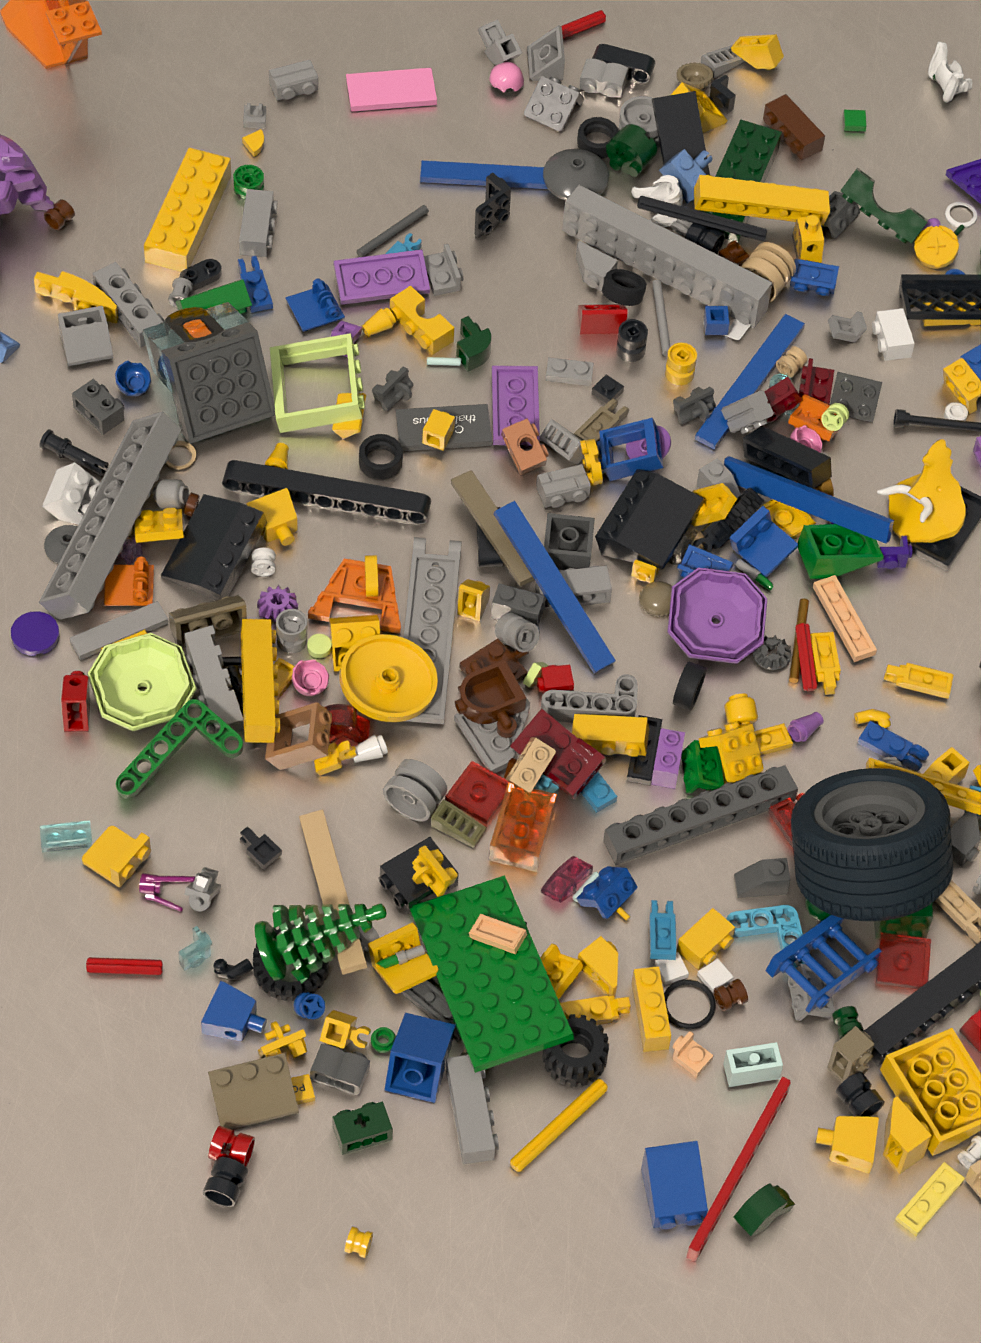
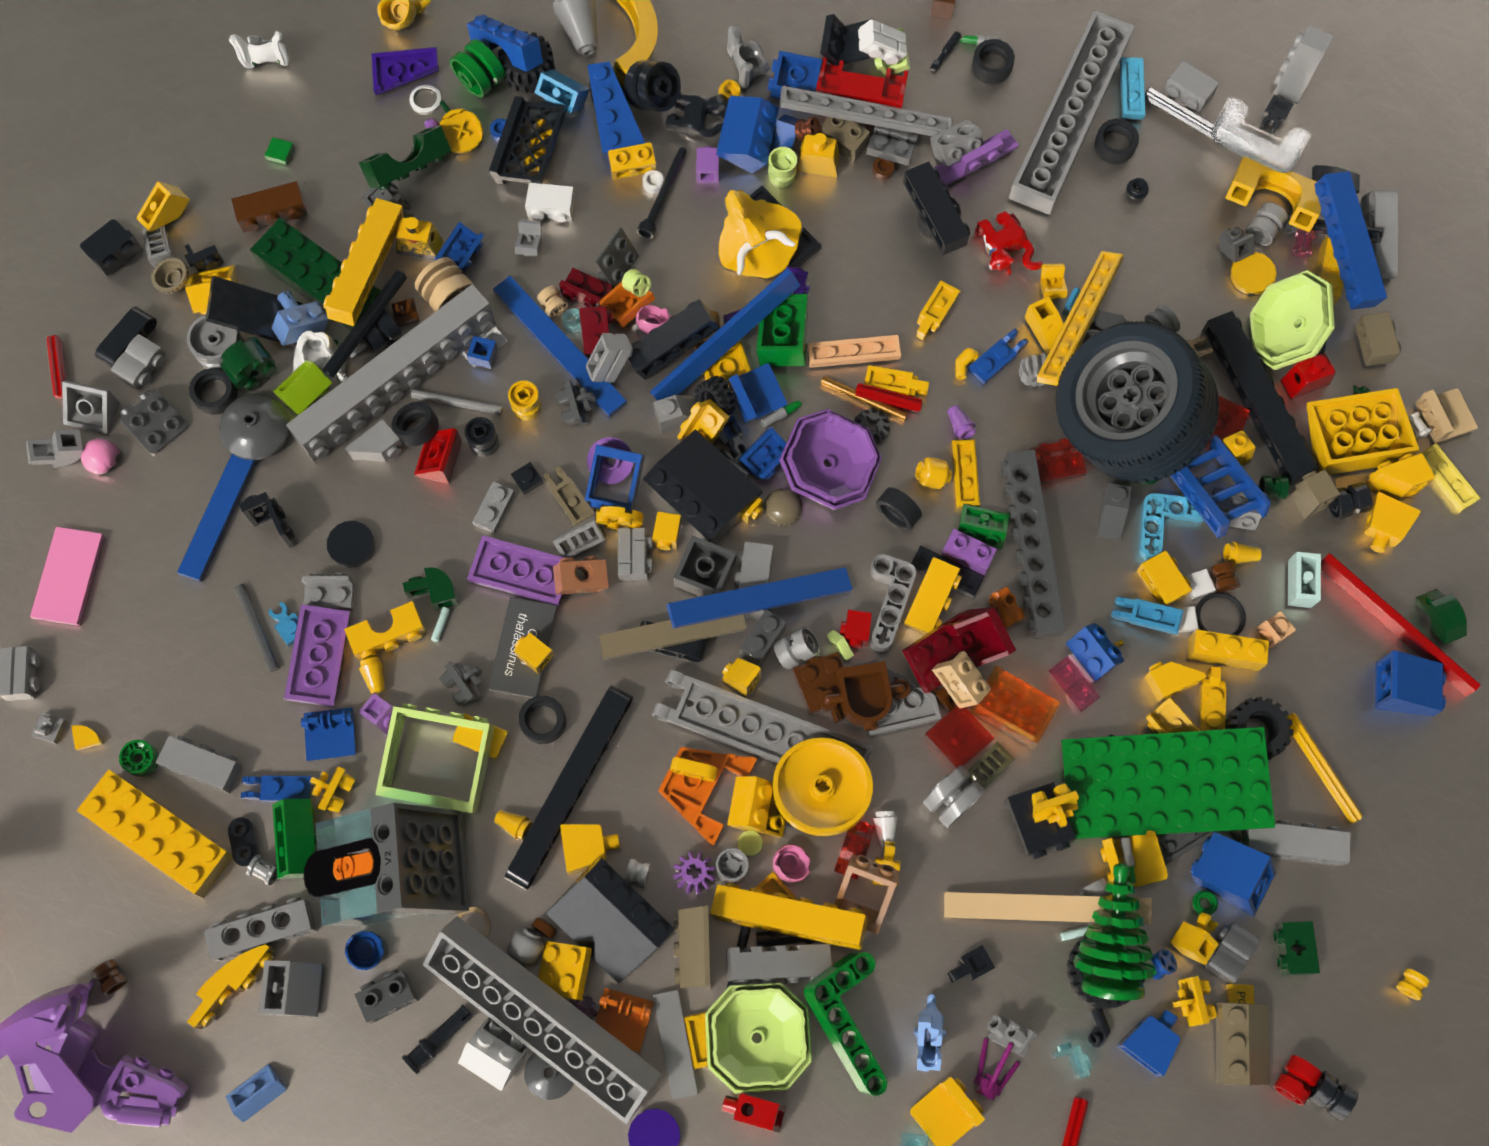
camera: 70 degrees left, 15 degrees up
light nougat tile [469,914,527,954] -> none
yellow bracket [698,721,764,783] -> none
none -> black bracket [80,219,143,276]
none -> lime brick [273,360,332,415]
none -> yellow hips [309,766,355,813]
none -> black tile [327,521,375,568]
none -> yellow brick [652,511,682,550]
none -> light blue animal [914,993,946,1072]
none -> orange plate [989,586,1026,628]
none -> yellow bracket [1223,431,1256,466]
none -> yellow cone [1223,541,1262,564]

